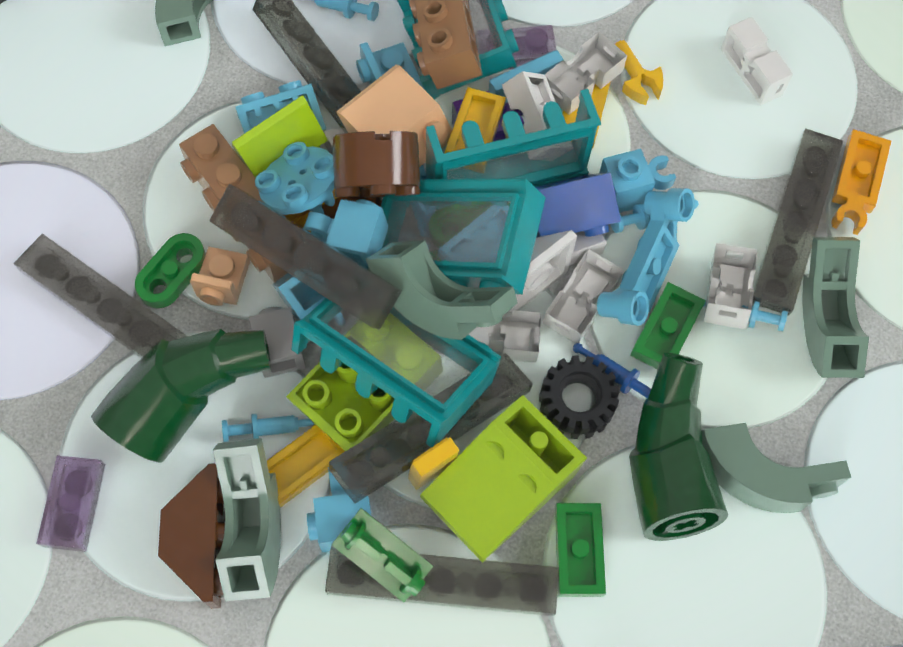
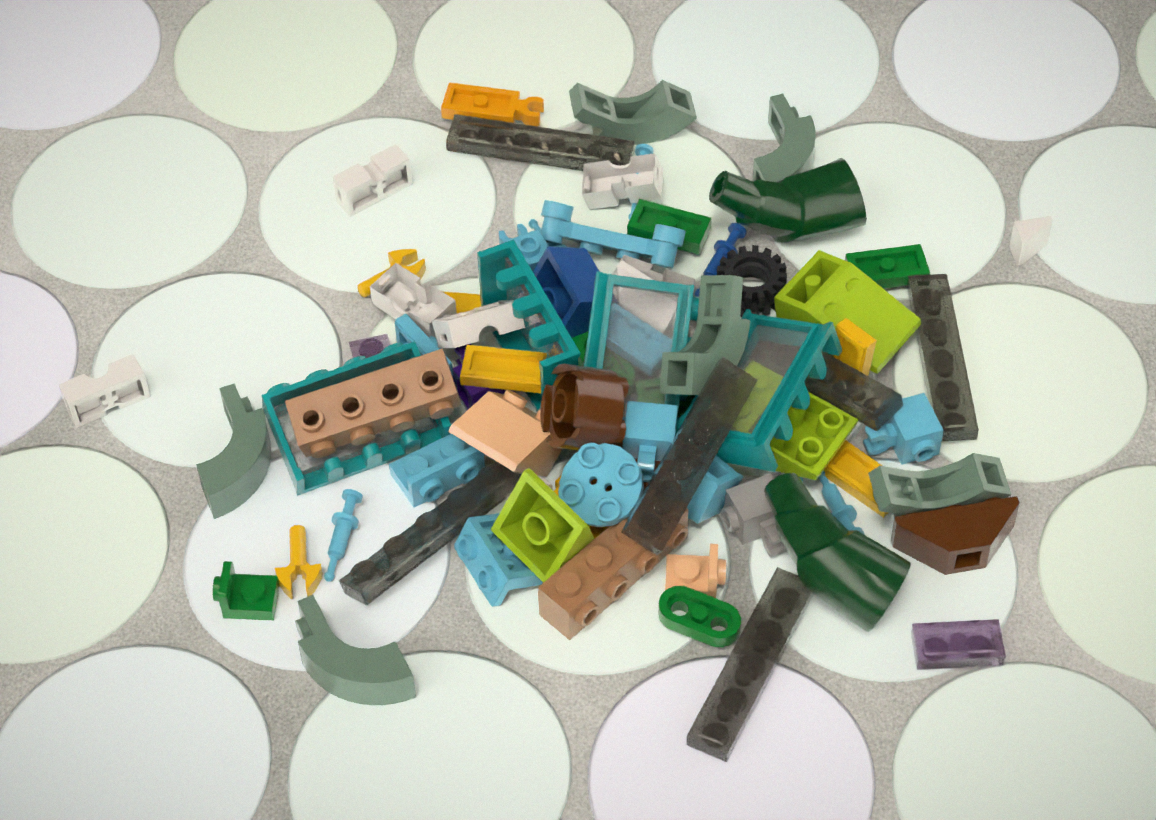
camera: 95 degrees left, 15 degrees down
hinge [331,508,433,603] -> none

